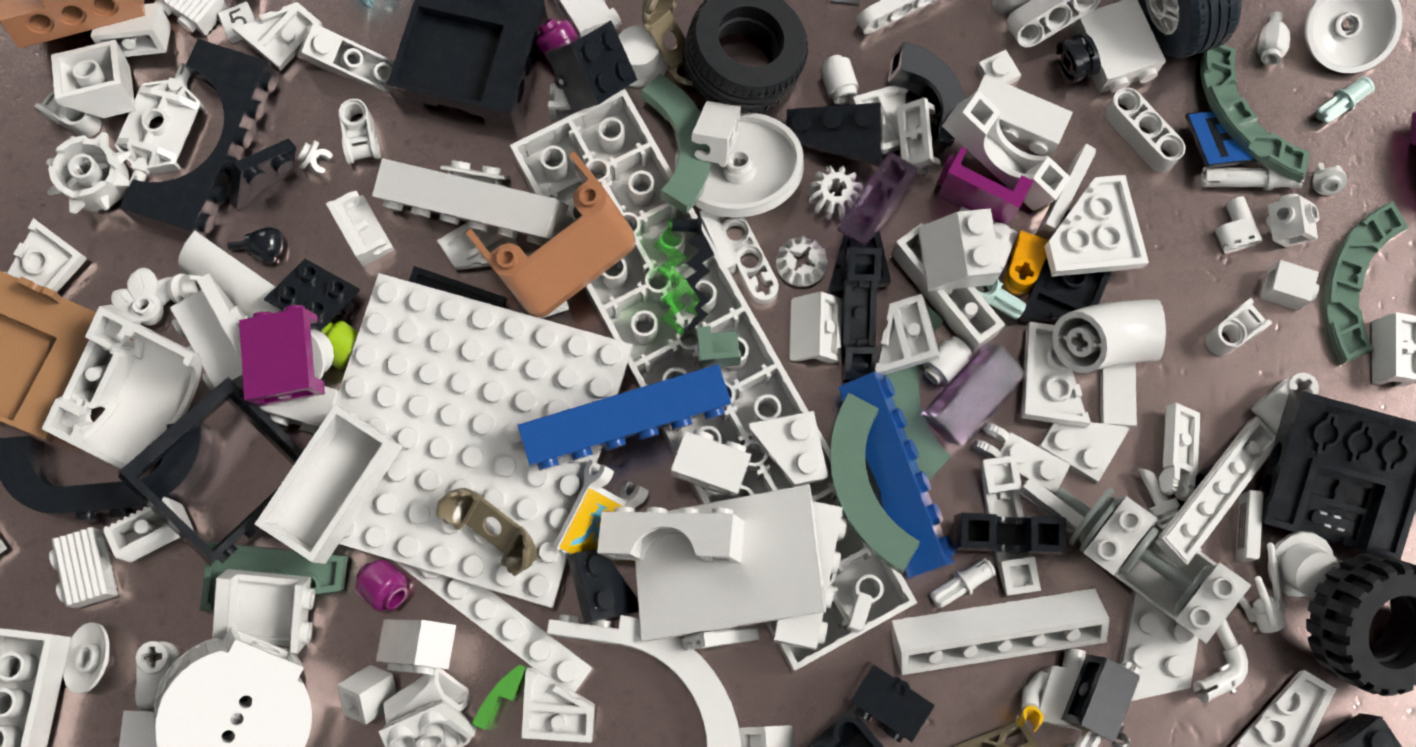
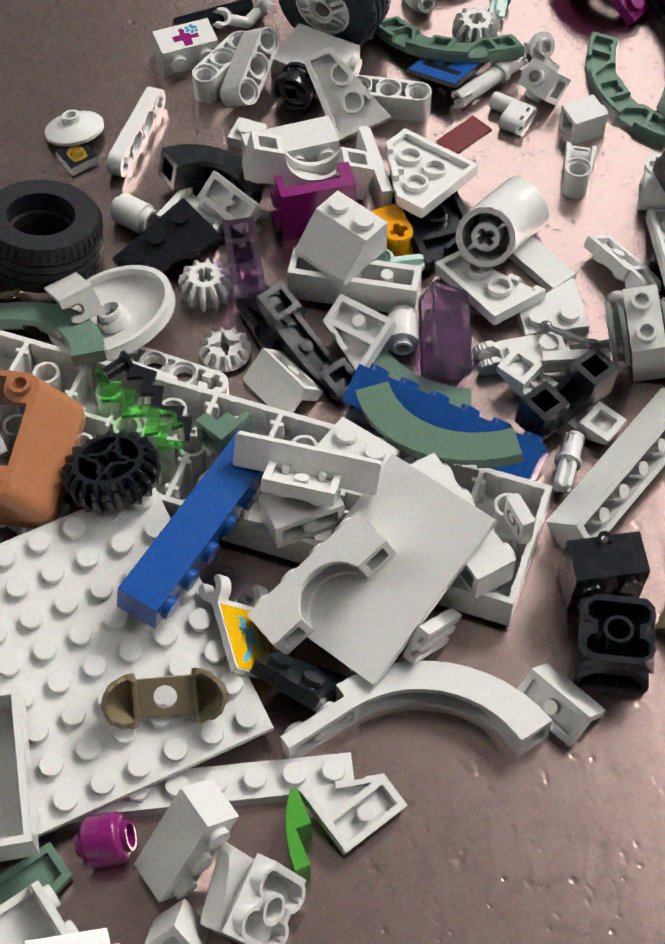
camera: 40 degrees left, 20 degrees down
none -> black gear [62,429,161,515]
none -> white bracket [233,431,382,507]
none -> white wing [303,46,392,142]
none -> dark red sticker [436,115,492,153]
none -> white gear [452,6,501,43]
none -> flat silver hinge [540,320,600,349]

